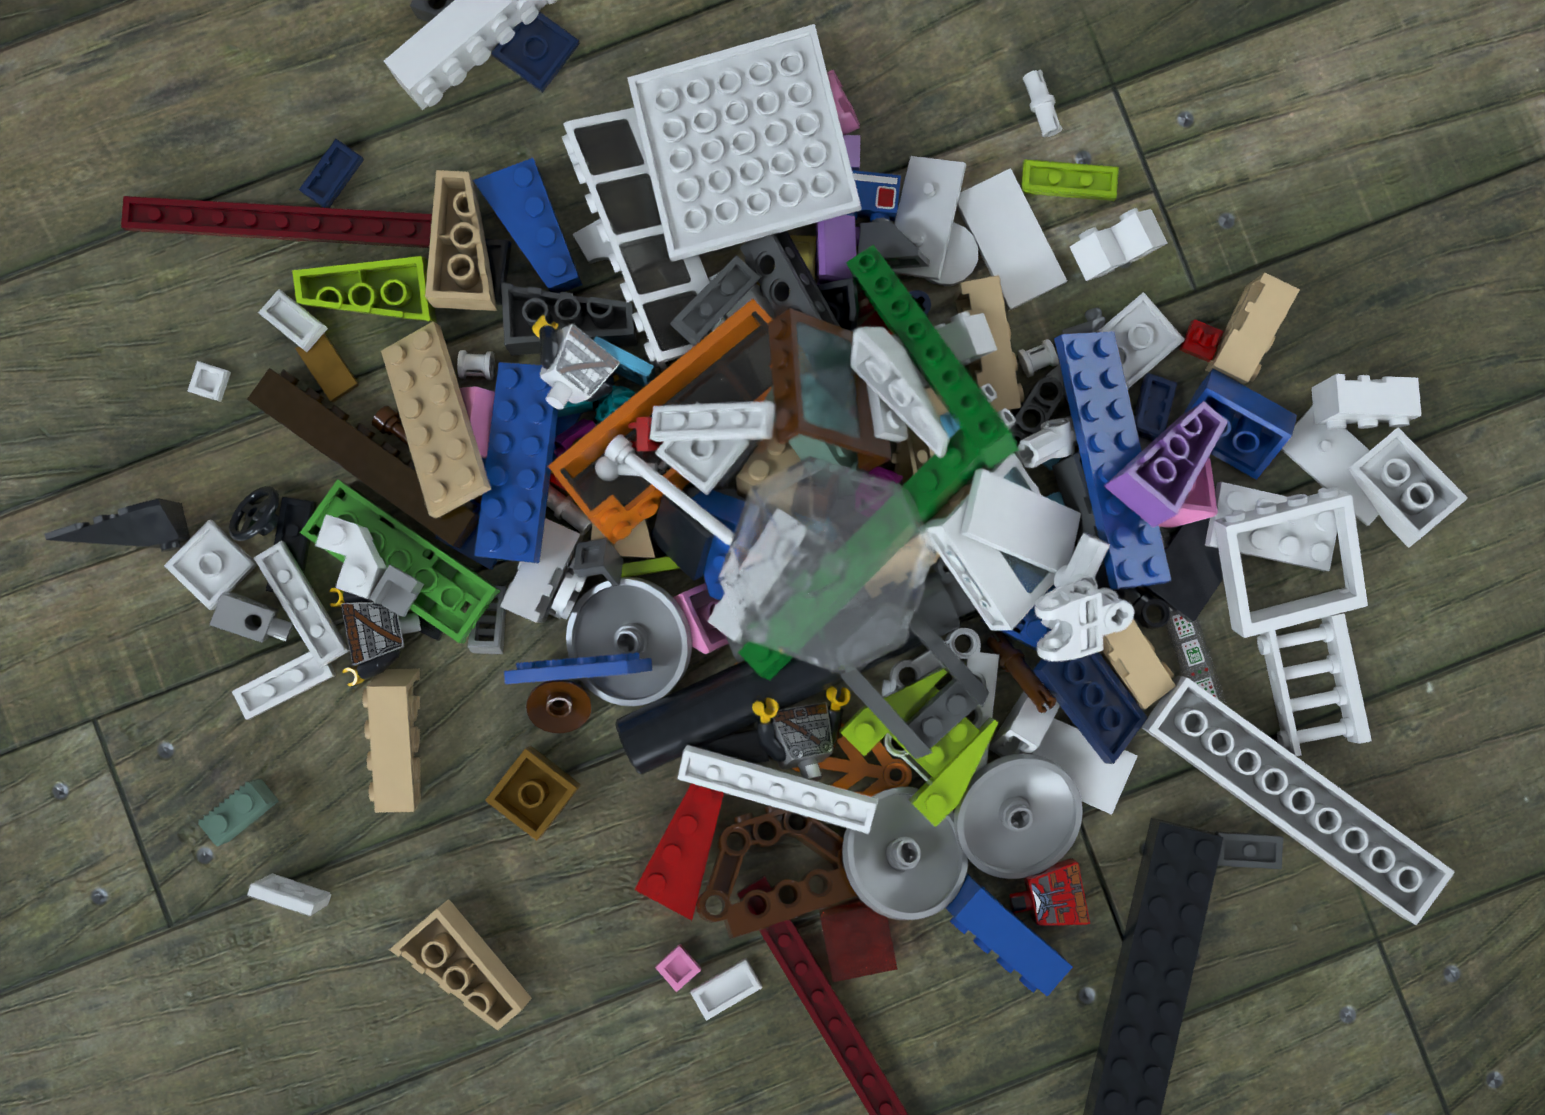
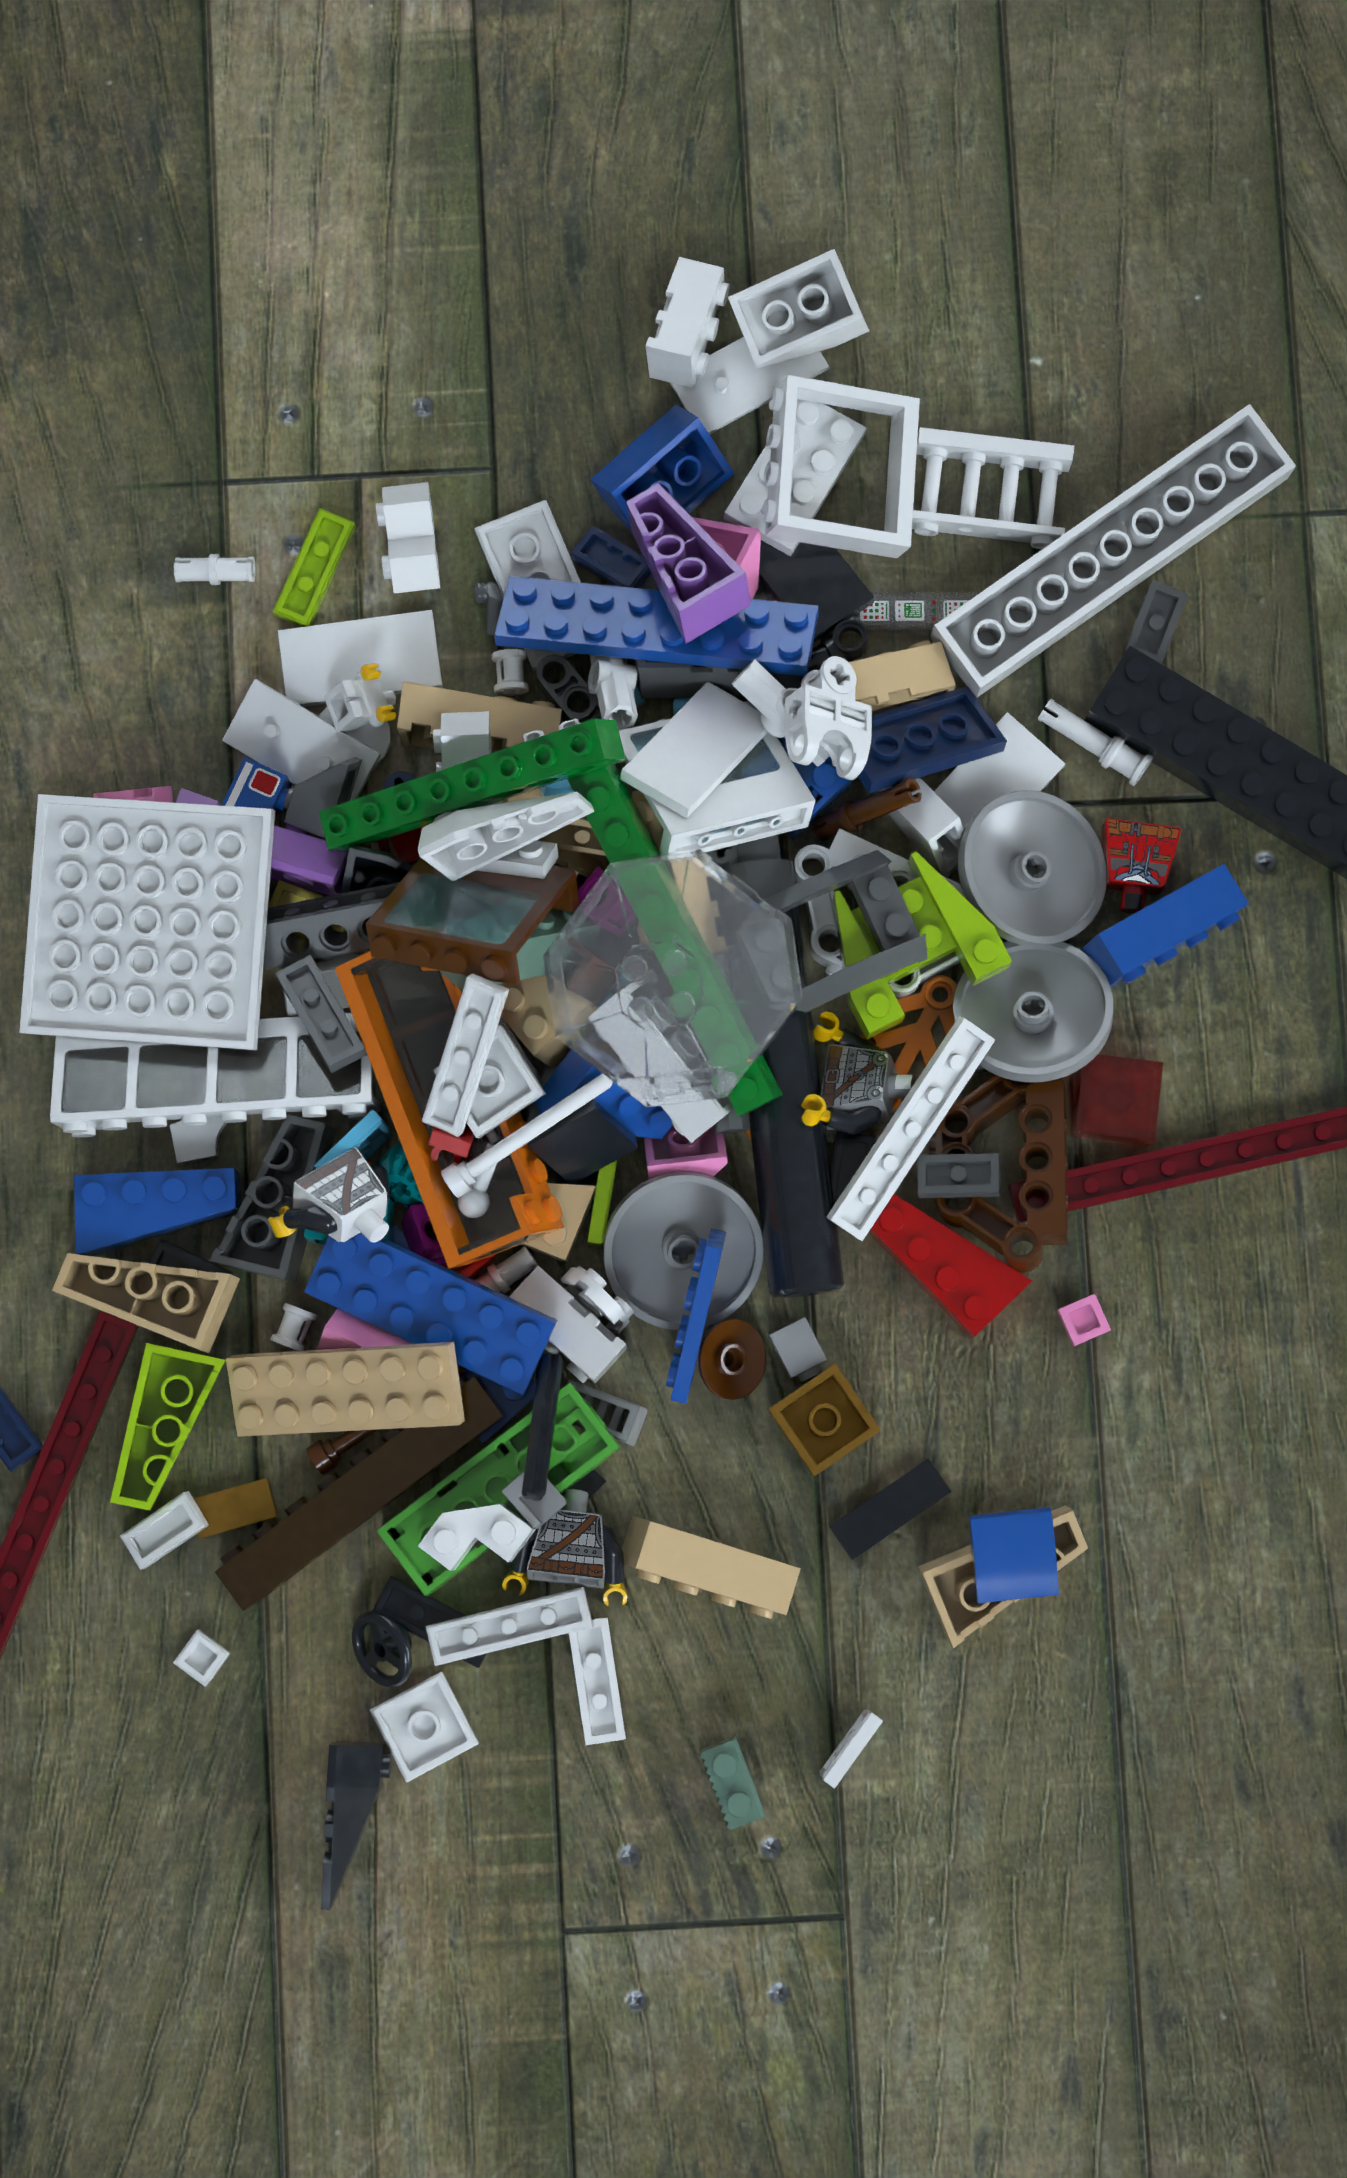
camera: 70 degrees left, 5 degrees down
light grey torso [209,592,293,642] -> none
dark grey panel [573,538,623,586] -> none
white tile [690,958,762,1021] -> none
red tile [1180,319,1224,362] -> none
tan wedge [1205,272,1300,385] -> none
none -> white piece [324,663,396,732]
none -> black axle [522,1352,563,1501]
none -> light grey brick [768,1317,827,1383]
none -> black tile [829,1459,951,1560]
none -> dark grey plate [918,1153,1000,1198]
none -> blue slope [969,1507,1059,1603]
none -> white pin [1038,698,1153,786]

